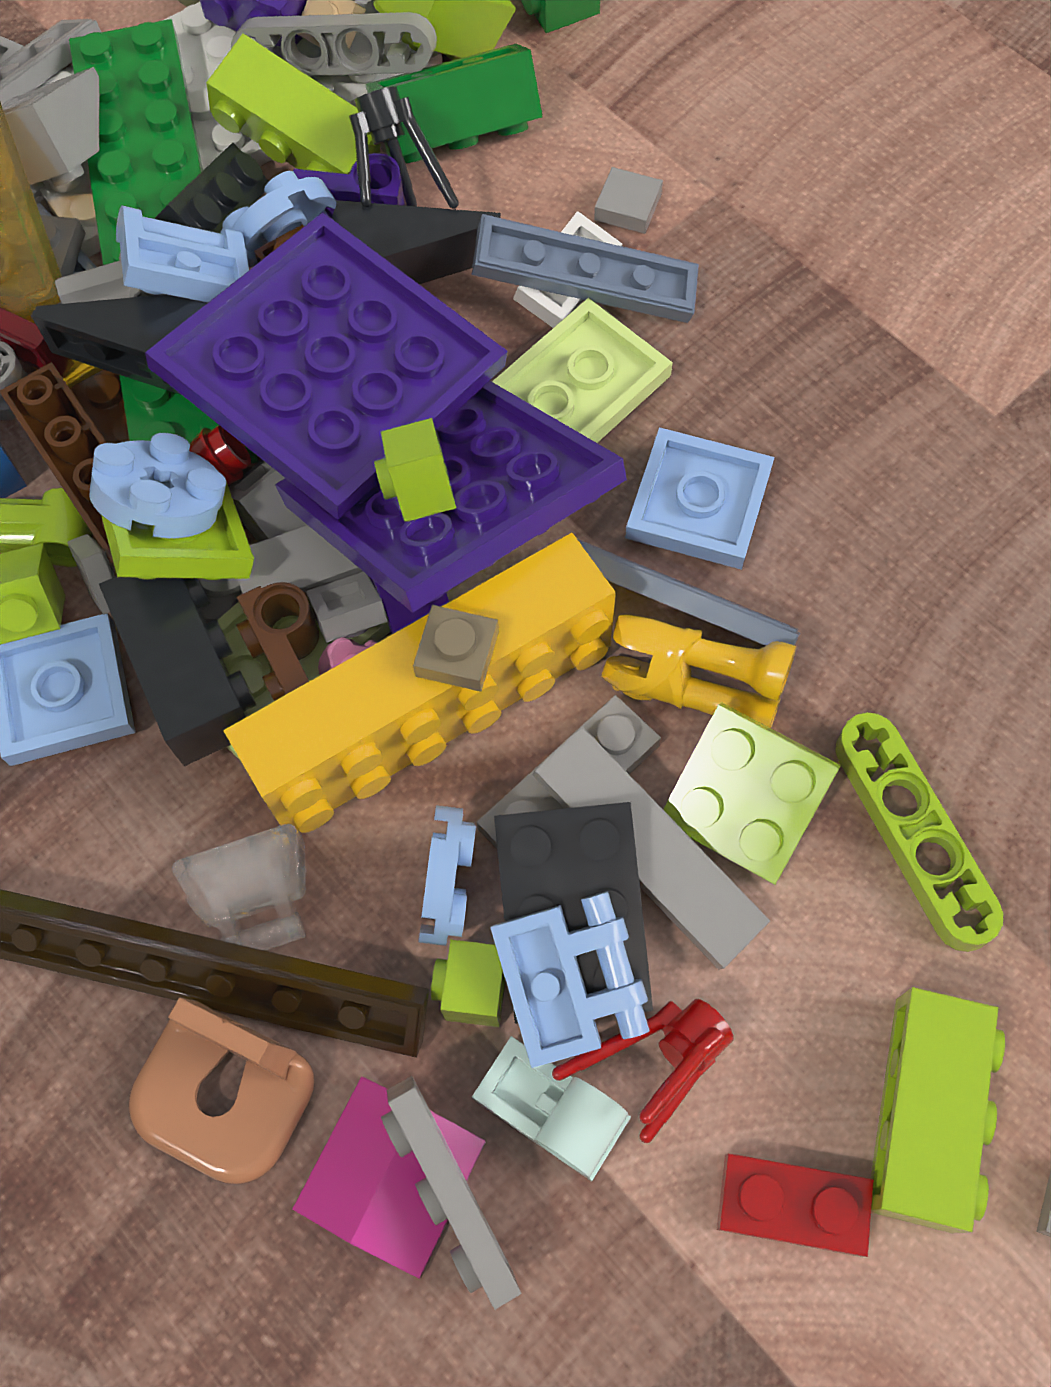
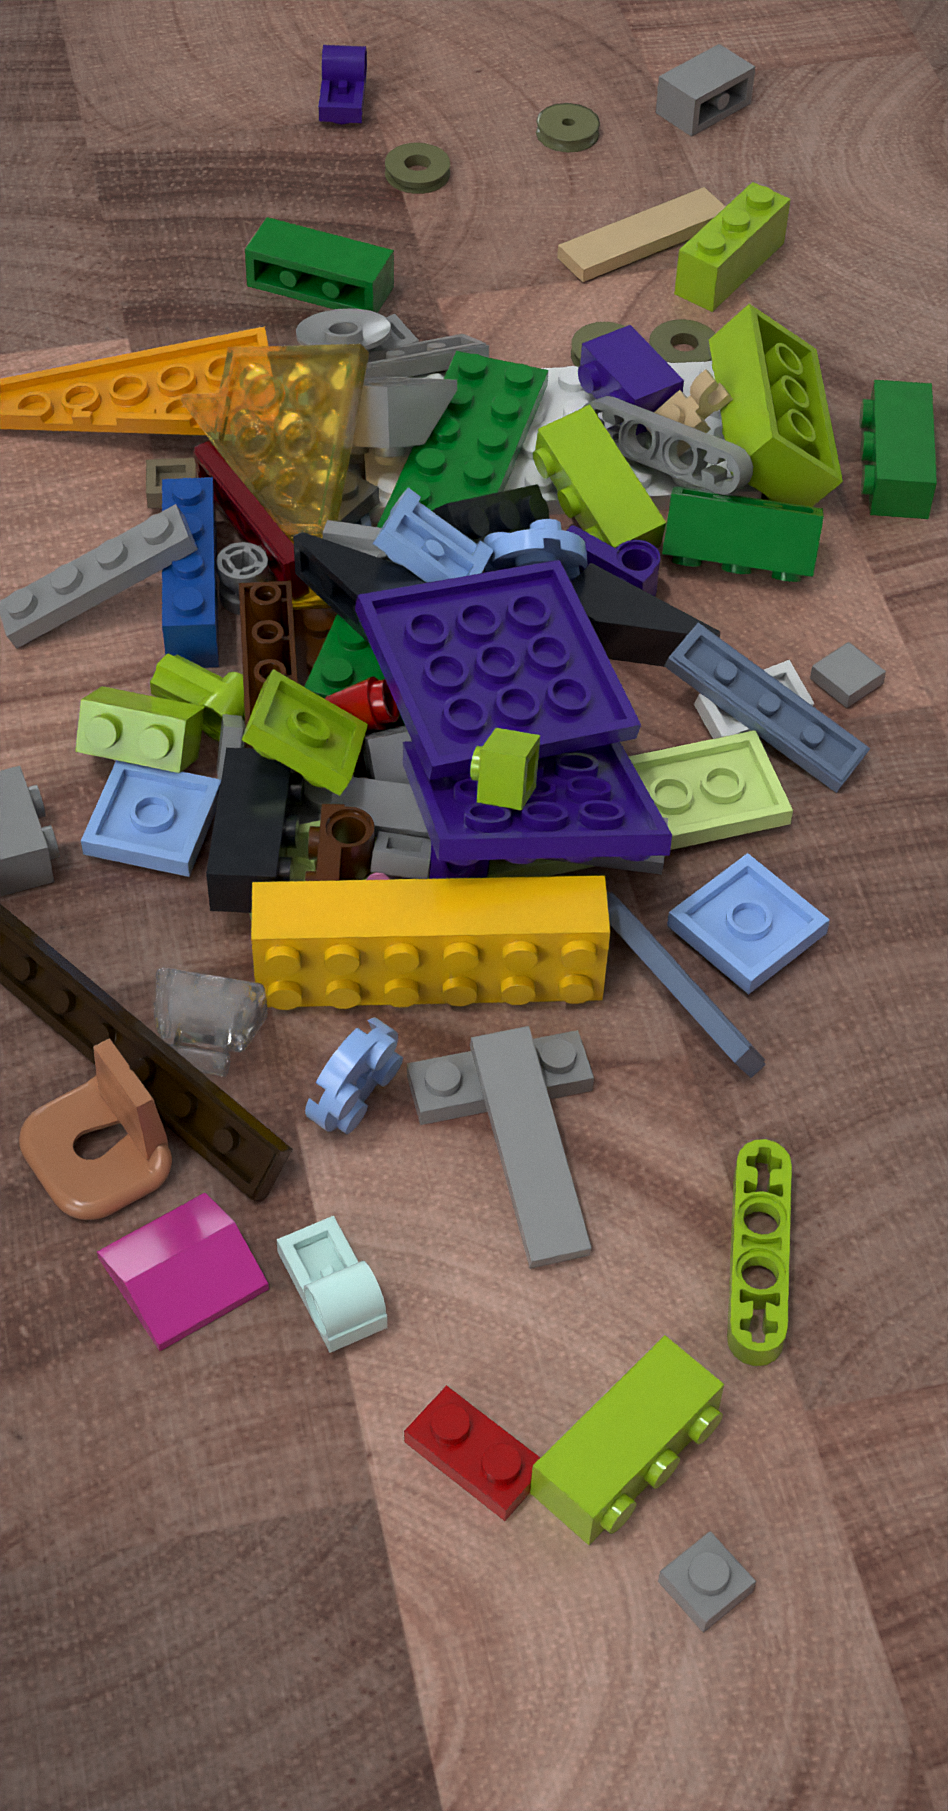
camera: 25 degrees right, 15 degrees down
light blue plate [89,433,226,538] -> none
black plant [349,86,459,209] -> none
light grey plate [381,1076,521,1310] -> none
dark tan plate [413,605,499,692] -> none
lime plate [431,939,506,1027] -> none
light blue plate [490,891,650,1068] -> none
black plate [494,802,653,1024] -> none
red plant [552,999,734,1143] -> none
yellow piece [601,615,797,728] -> none
plate [663,703,841,885] -> none

